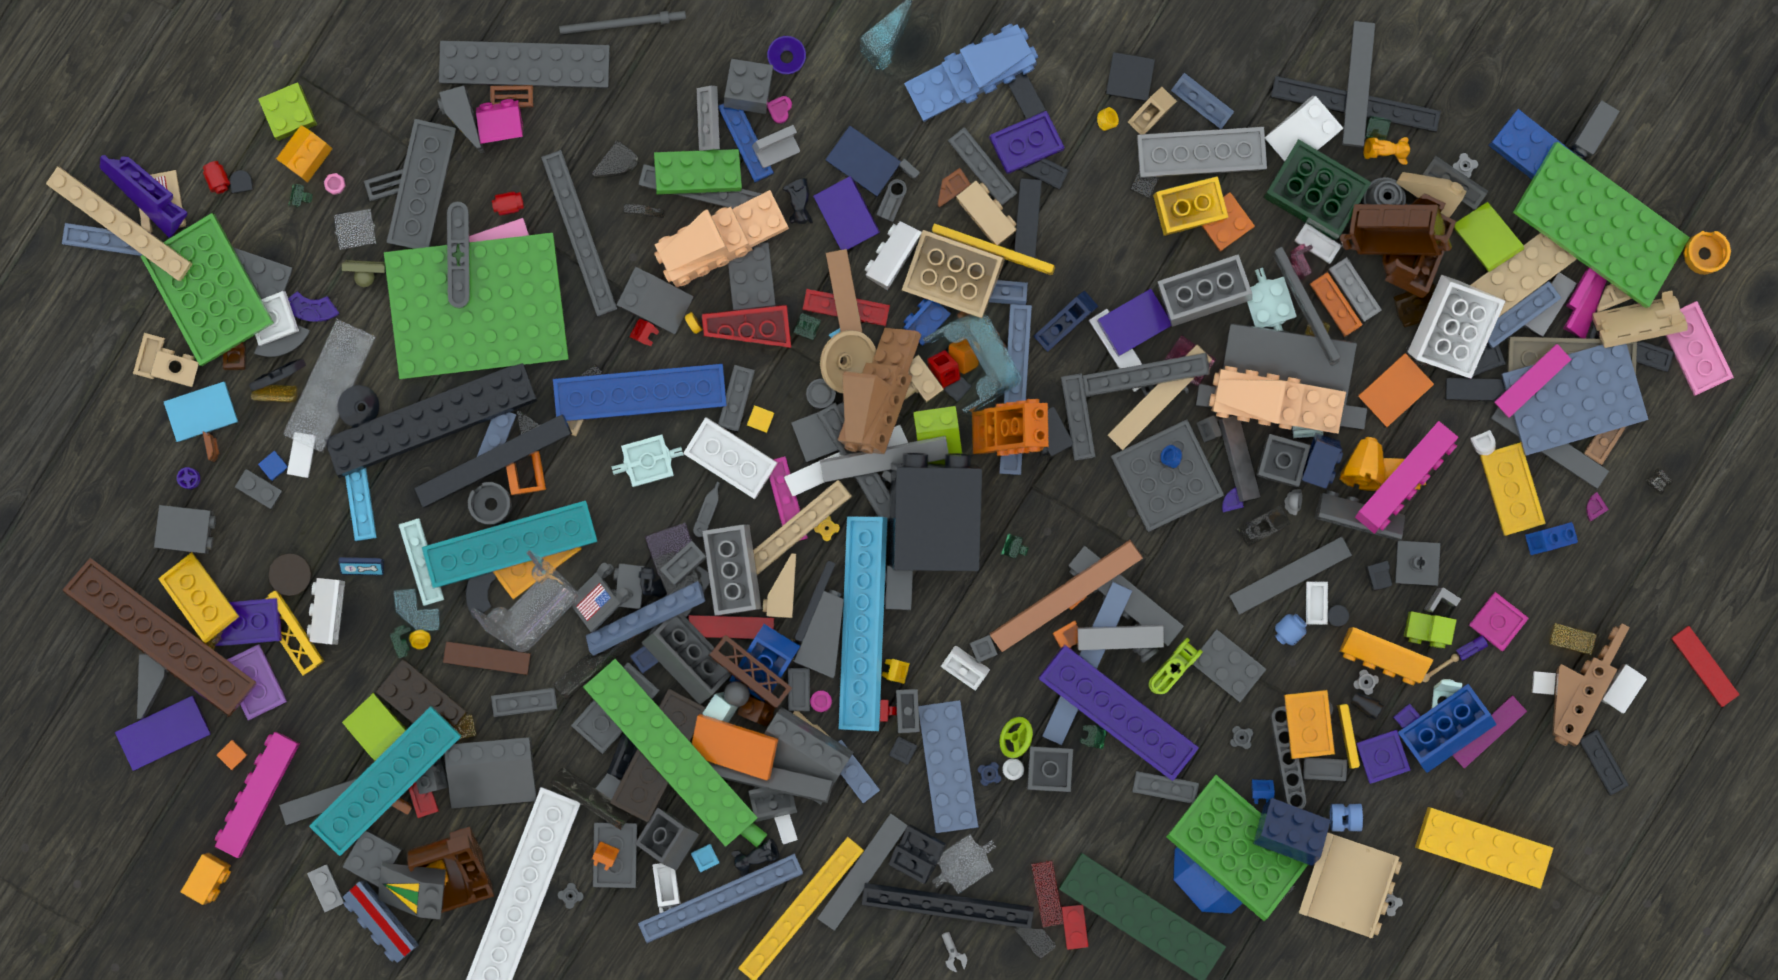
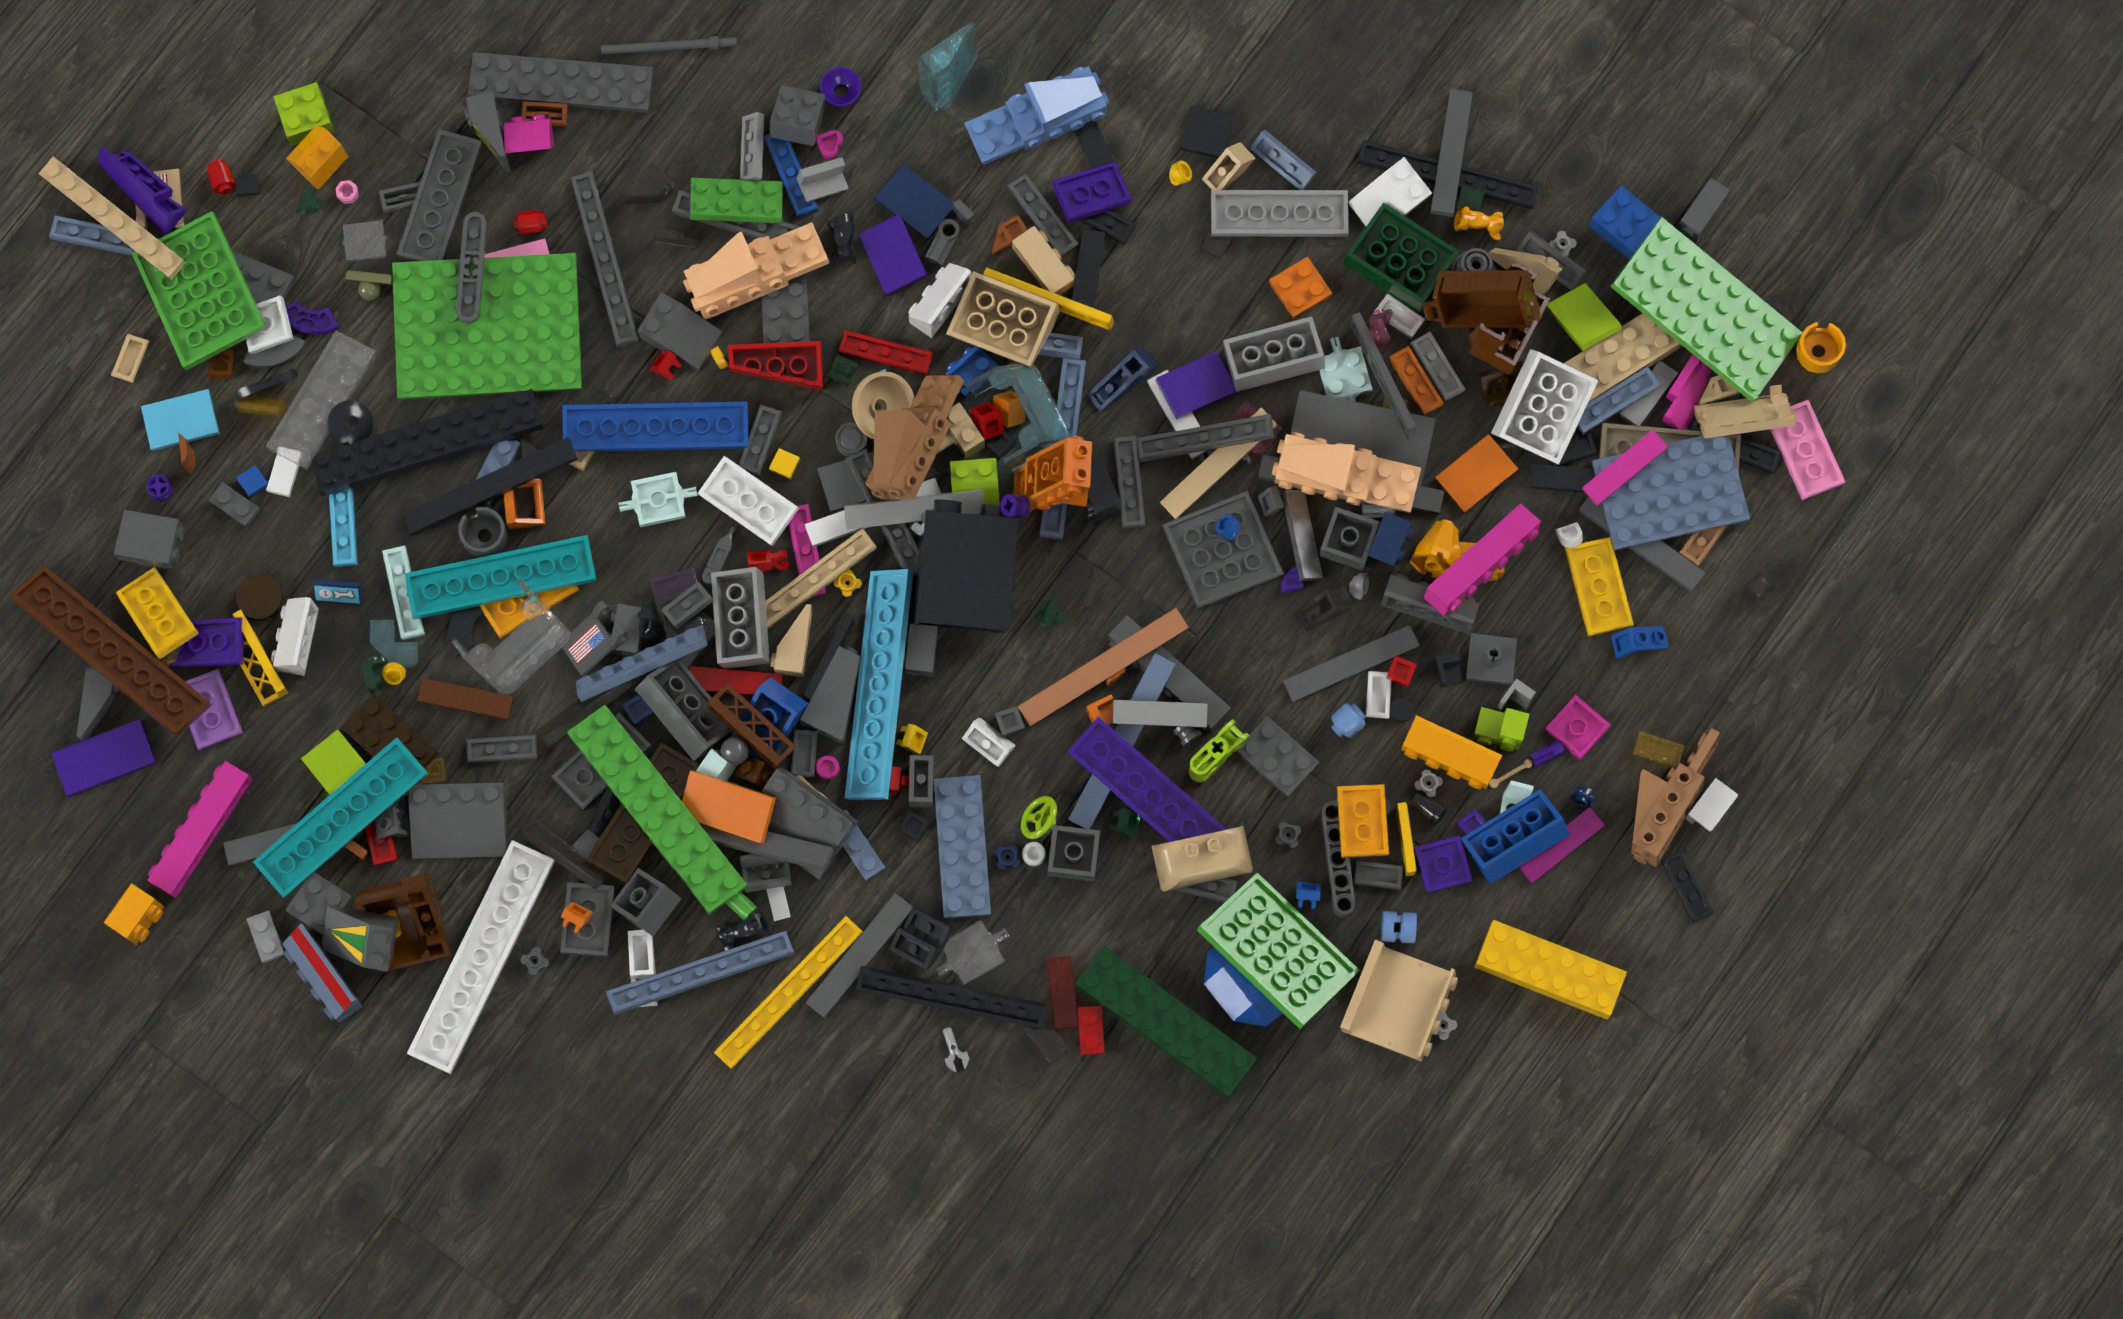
camera: 10 degrees right, 10 degrees down
tan brick [150,348,199,387] -> none
orange tile [217,740,247,770] -> none
medium azure tile [691,844,720,872] -> none
medium nougat tile [826,249,862,333] -> none
yellow slope [1153,177,1228,236] -> none
dark blue brick [1253,798,1331,866] -> none
white tile [1532,671,1556,695] -> none
magenta tile [1586,492,1609,521] -> none
red tile [1671,626,1740,707] -> none
none -> red plate [747,550,789,572]
none -> dark purple wheel [1001,494,1030,518]
none -> tan hips [1151,826,1253,891]
none -> red tile [1386,656,1417,687]
none -> dark blue plate [1570,786,1595,808]

